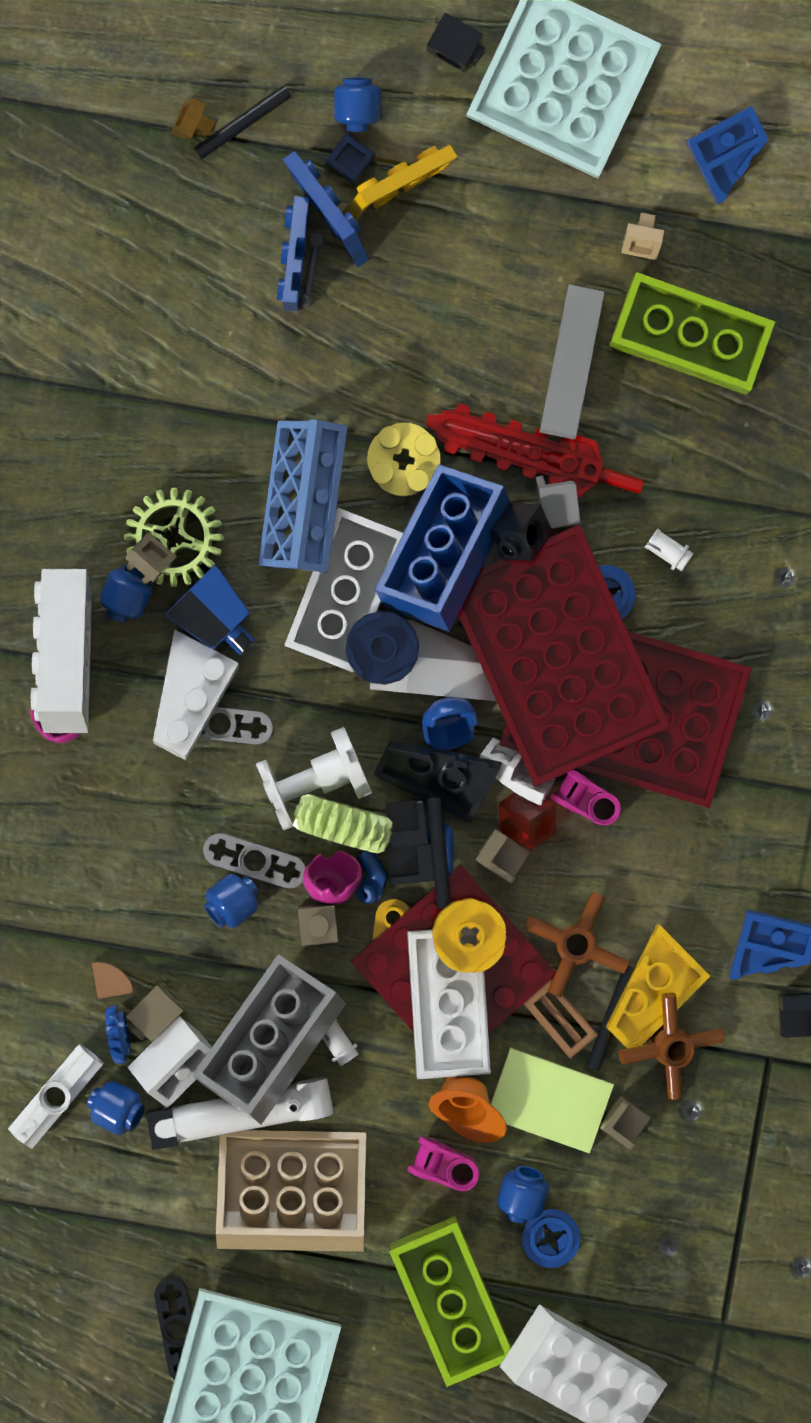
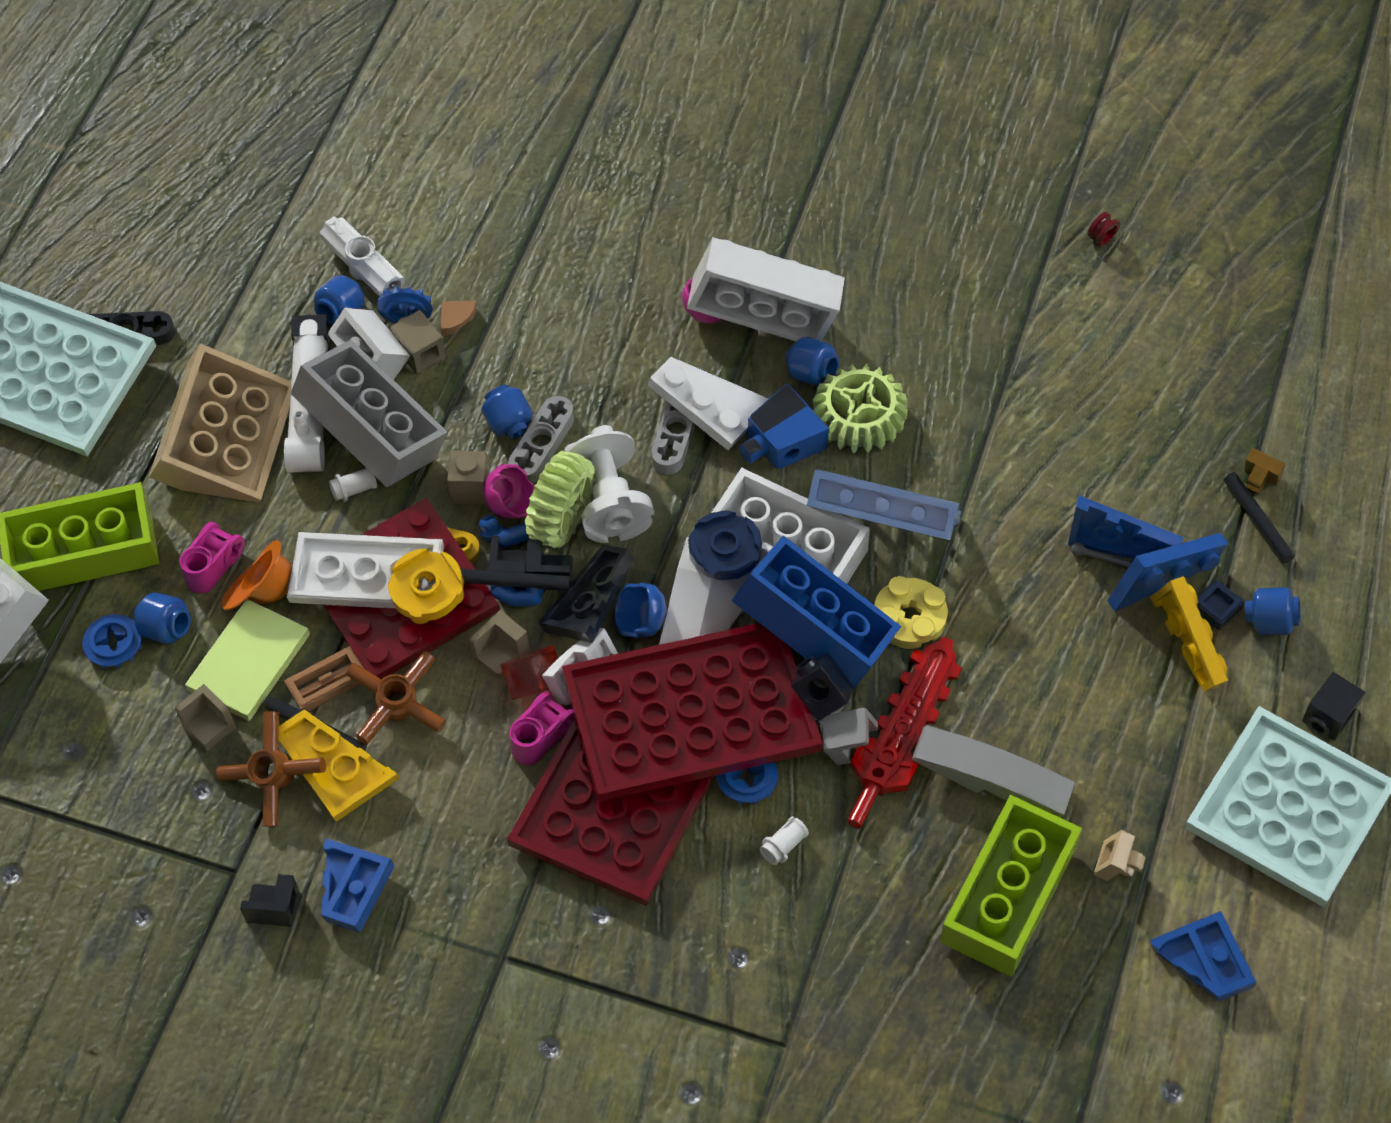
camera: 105 degrees right, 30 degrees down
dark tan tile [125,533,177,584] -> none

